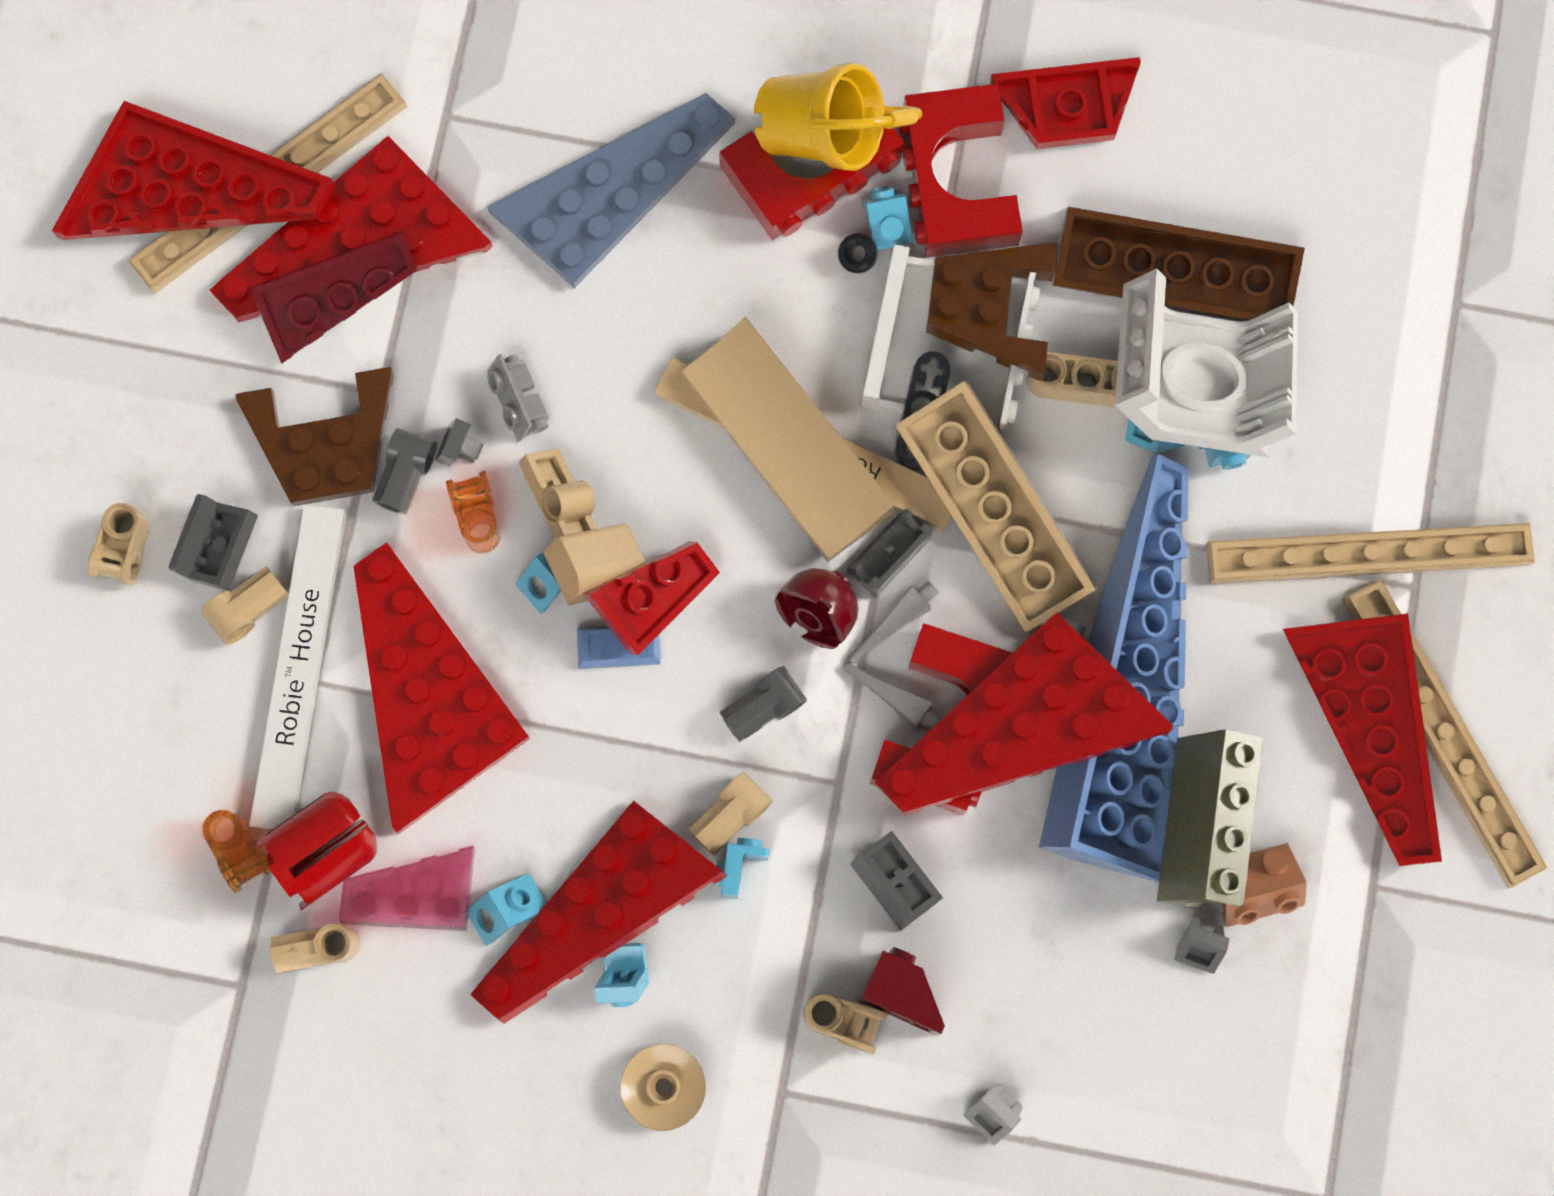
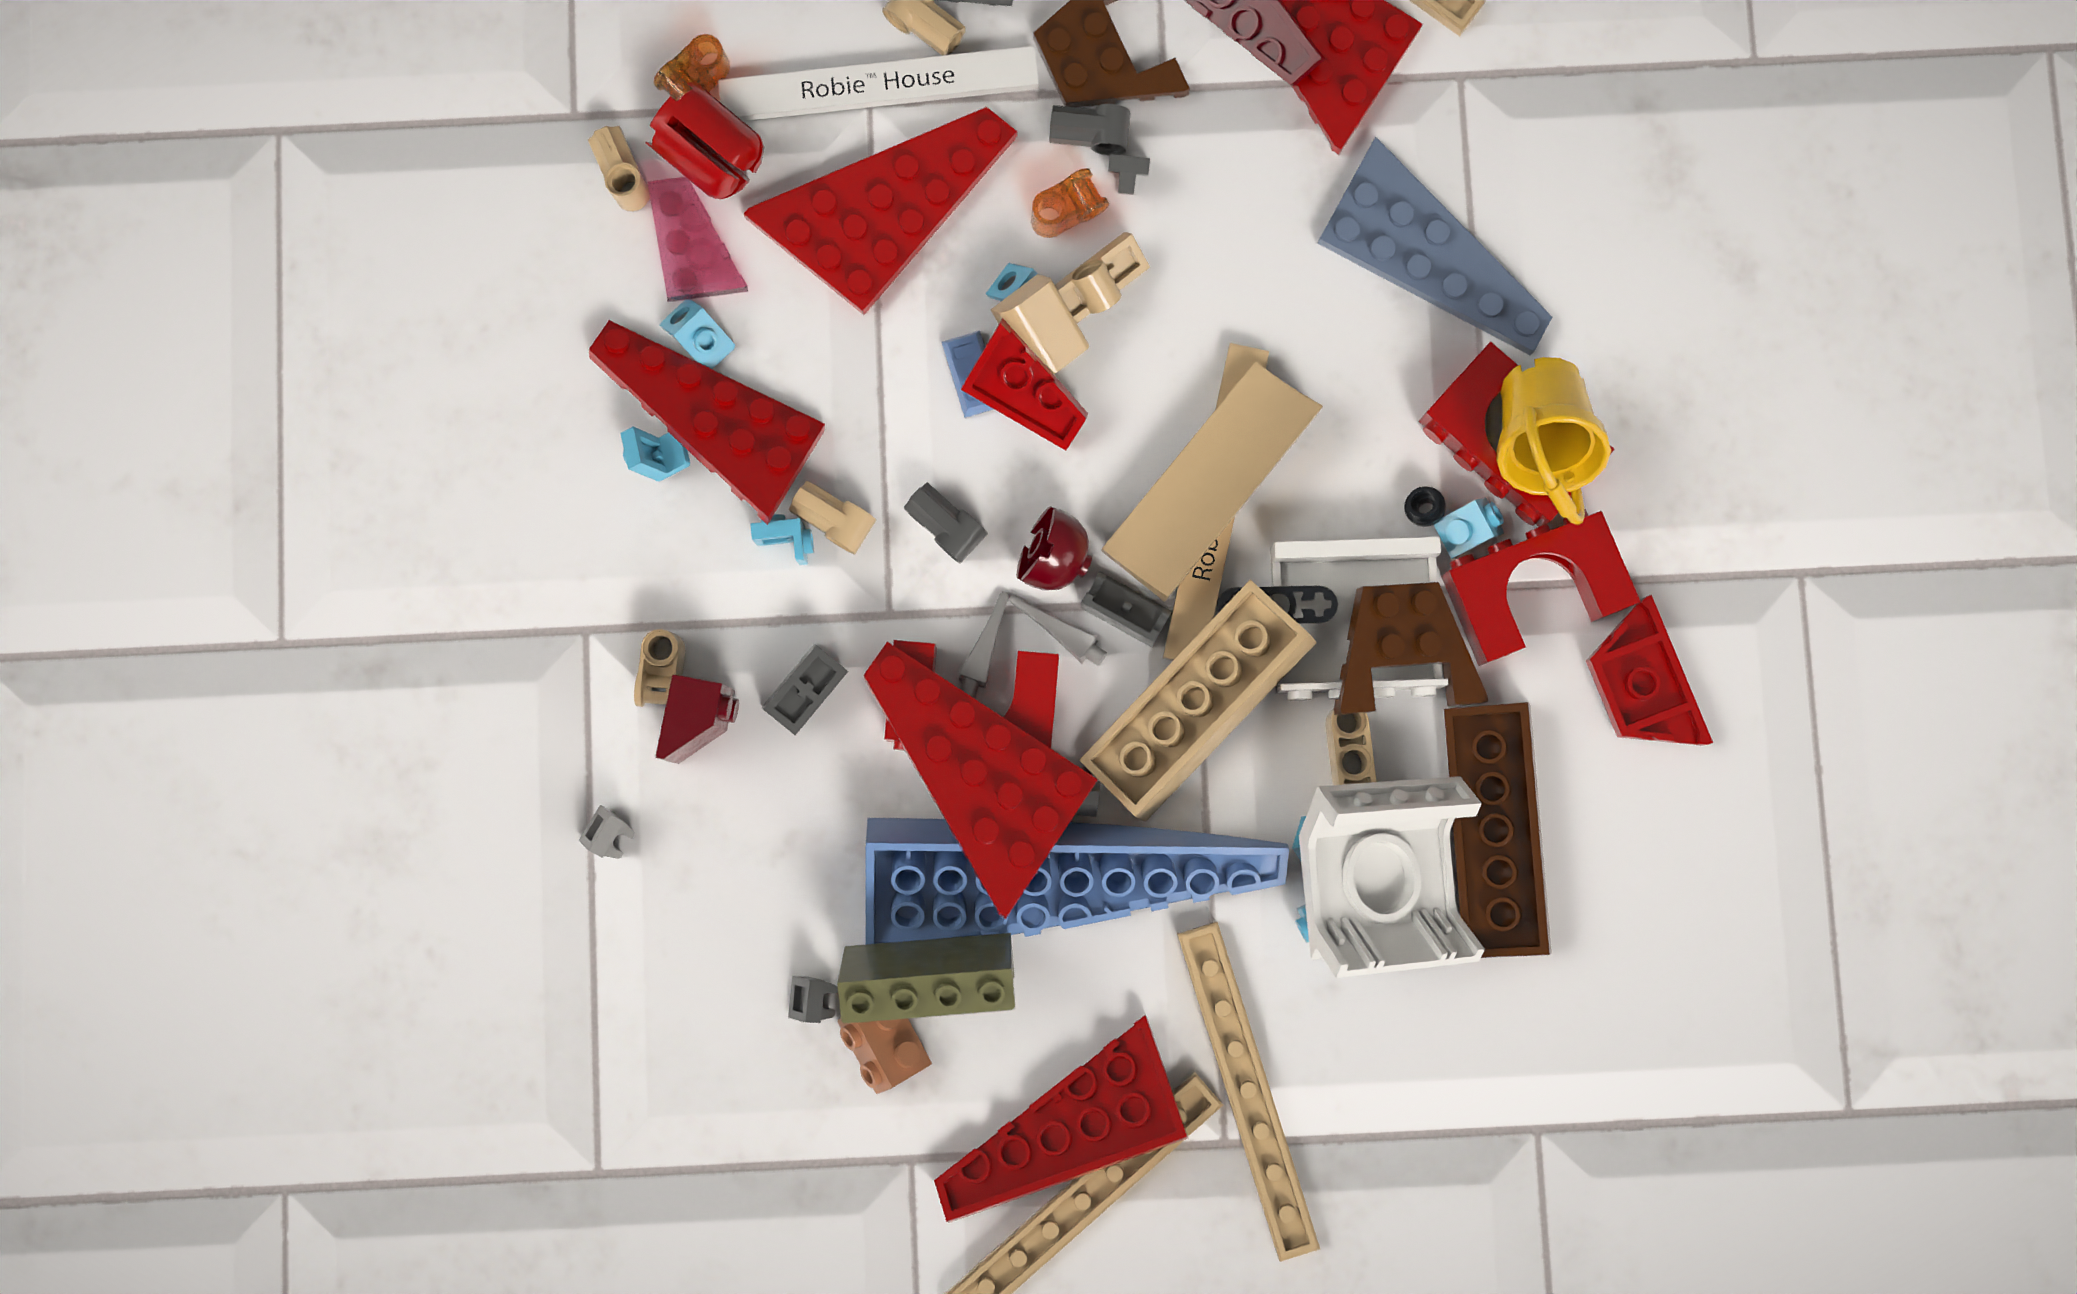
camera: 80 degrees right, 5 degrees up
light grey hinge [487,354,549,442] -> none
tan dish [620,1044,706,1131] -> none

